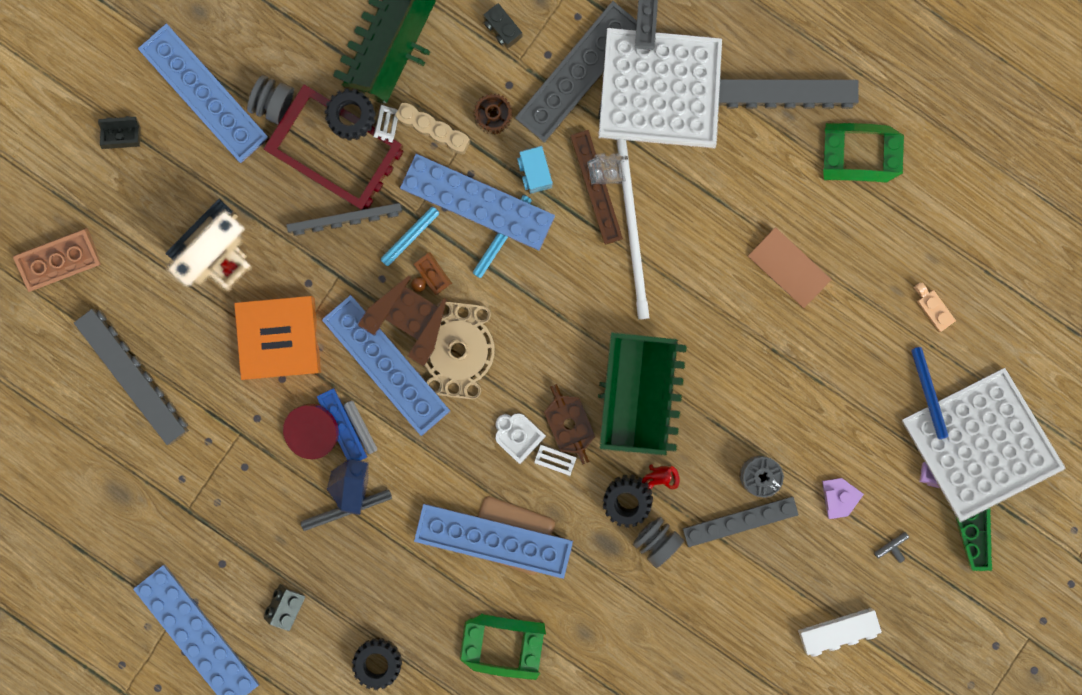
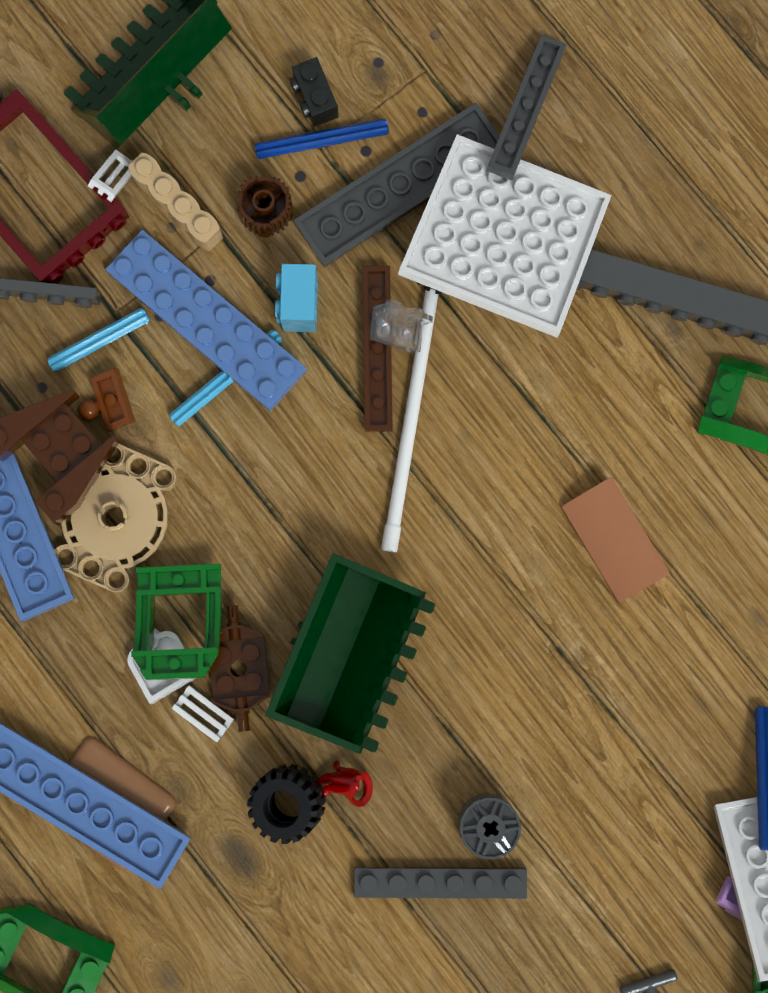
camera: 15 degrees right, 5 degrees down
black tyre [325,89,375,141] -> none
dark grey wheel [632,517,684,568] -> none
lavender plate [822,478,864,519] -> none
none -> green wedge [131,564,222,680]
none -> blue axle [255,118,389,159]

